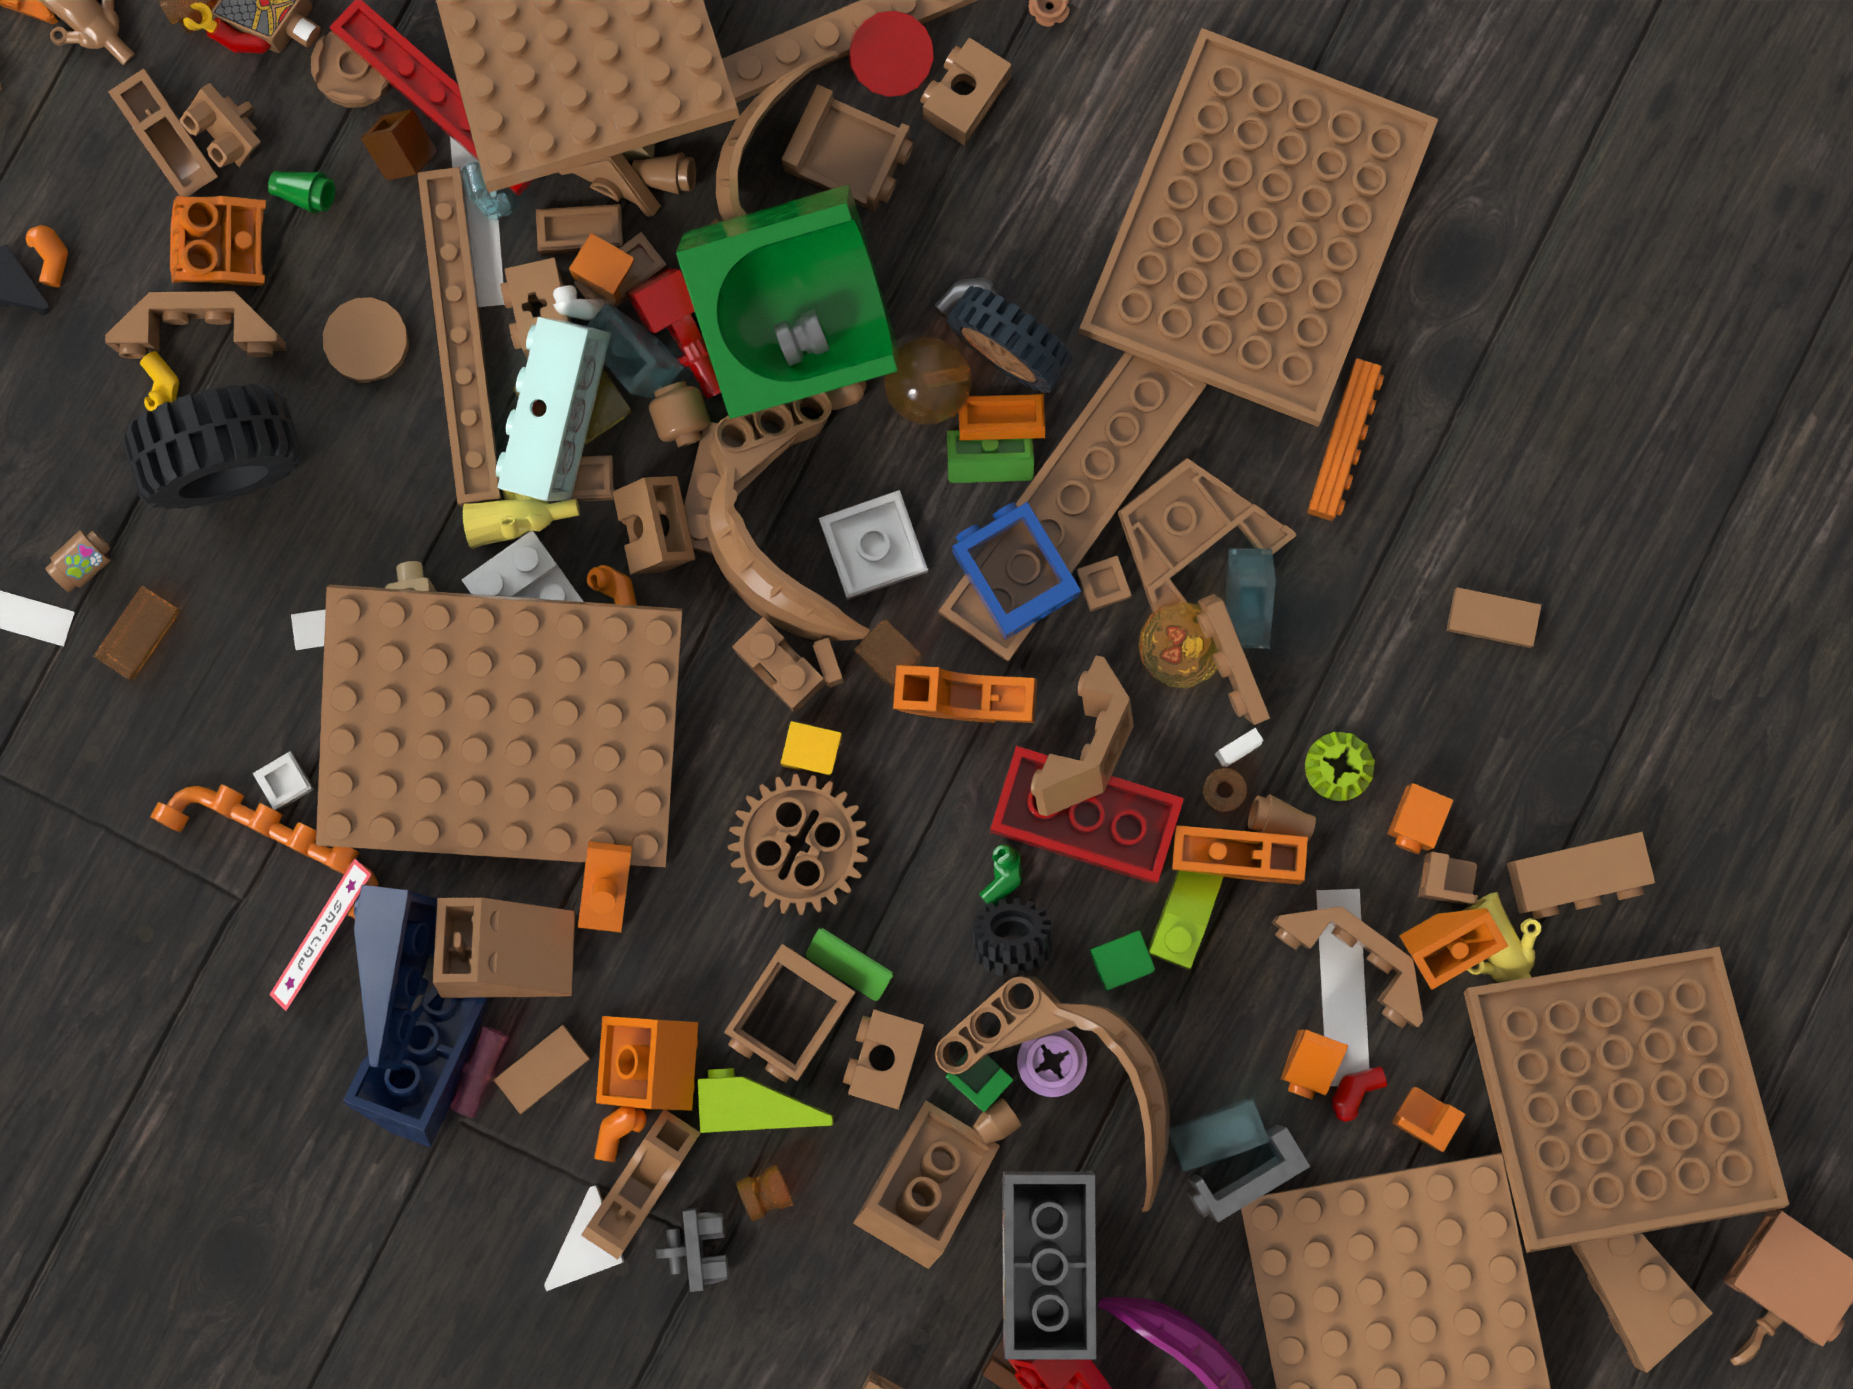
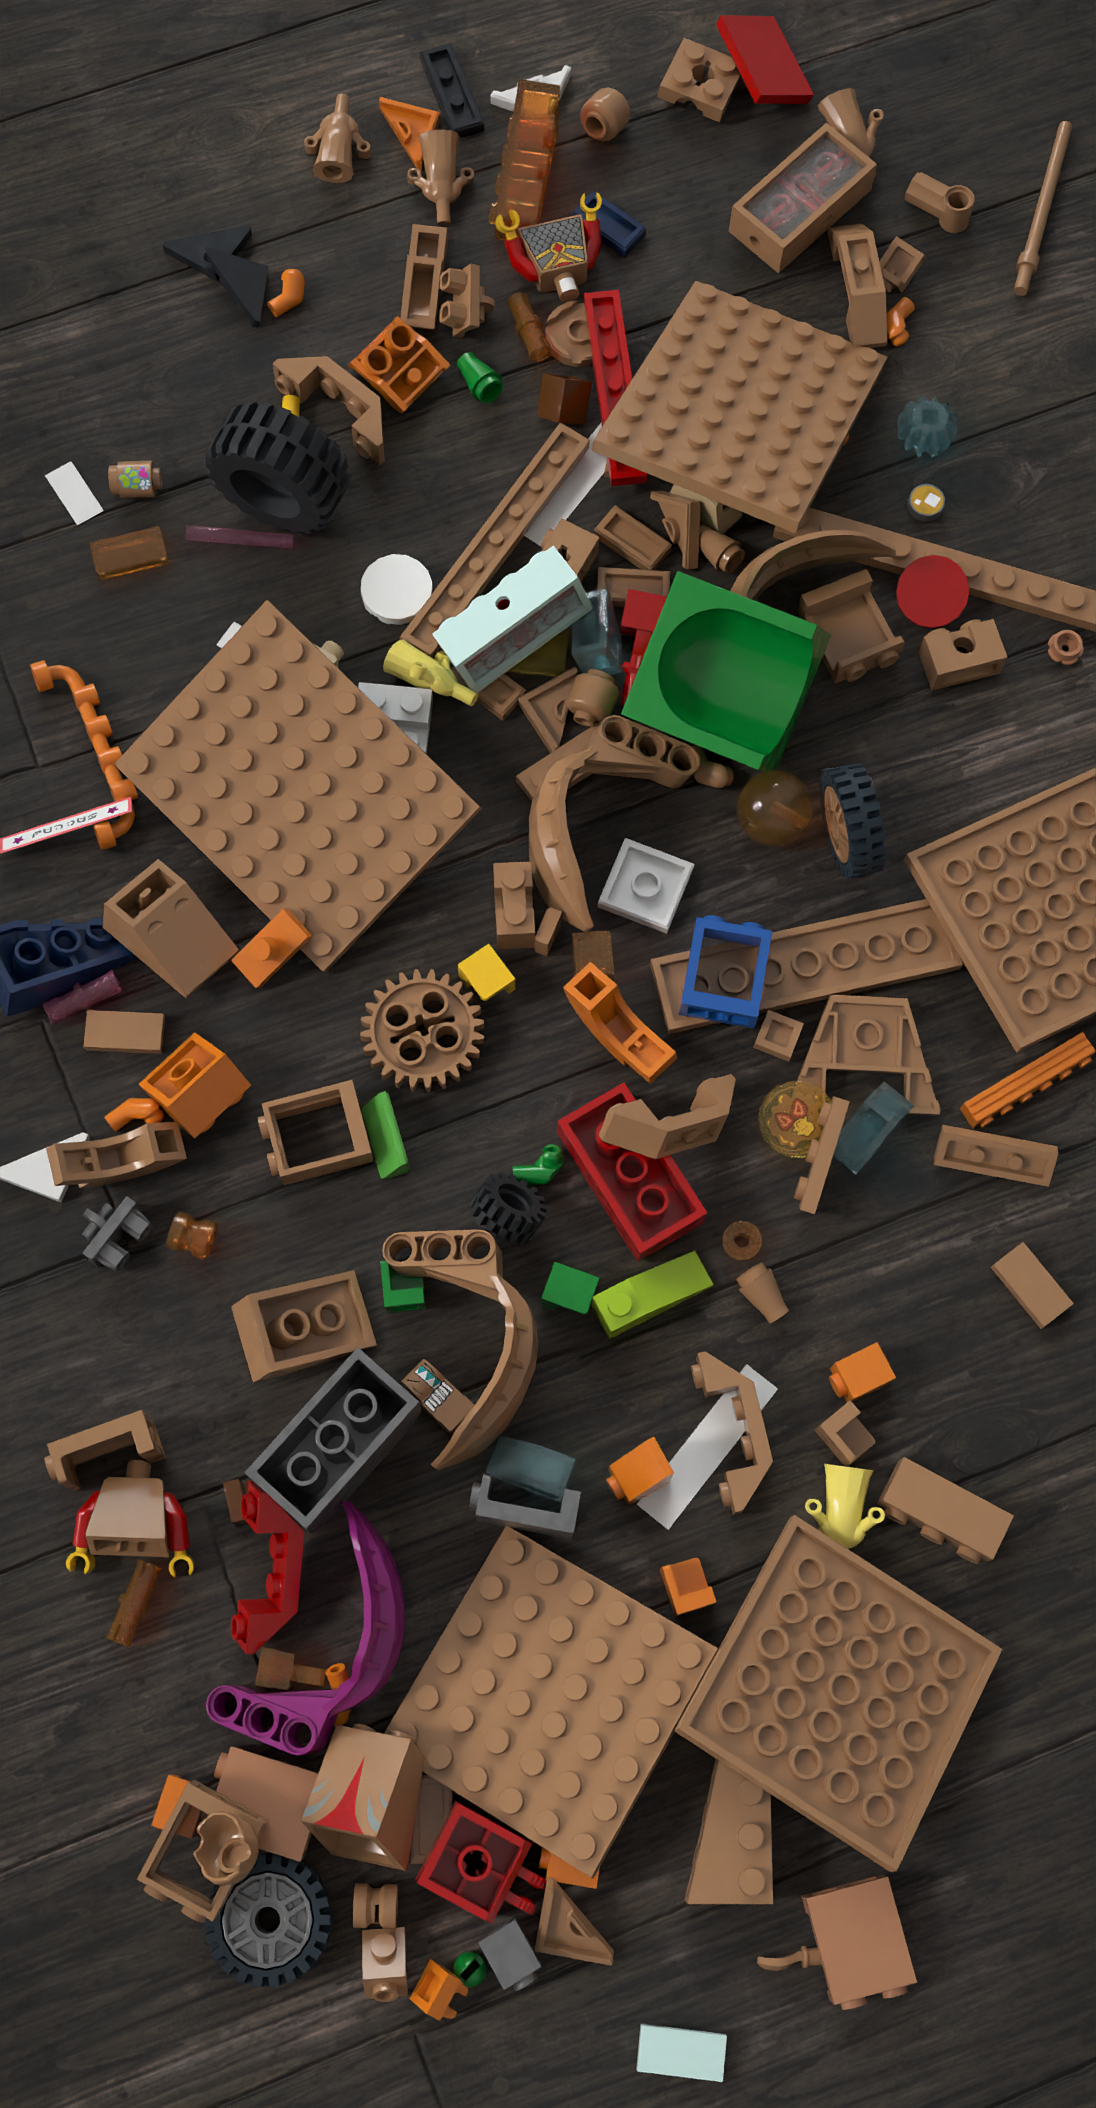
camera: 35 degrees right, 10 degrees down
white tile [253,751,314,811] -> none
medium nougat tile [323,297,409,383] -> none
dark blue wedge [354,885,437,1071] -> none
clear light blue arm [462,162,512,220] -> none
white arm [553,285,609,321] -> none
orange panel [569,233,634,304] -> none
orange arm [587,565,637,606] -> none
medium nougat brick [613,476,695,575] -> none
lime slope [698,1068,834,1133] -> none
flat silver wheel [773,309,830,366] -> none
medium nougat brick [843,1009,924,1110] -> none
bright green slope [947,430,1034,483] -> none
orange tile [958,394,1045,441] -> none
medium nougat hose [973,1098,1021,1144] -> none
lavender gear [1017,1029,1087,1097] -> none
orange slope [1172,825,1308,885] -> none
white tile [1215,728,1264,767] -> none
lime gear [1305,732,1375,801] -> none
red arm [1332,1066,1387,1122] -> none
orange slope [1399,908,1508,990] -> none
none -> clear pink bar [186,525,295,549]
none -> white tile [361,554,433,625]
none -> medium nougat leg [400,1359,474,1437]
none -> clear orange pin [507,292,551,362]
none -> medium nougat tile [518,667,578,753]
none -> medium nougat plate [934,1125,1058,1187]

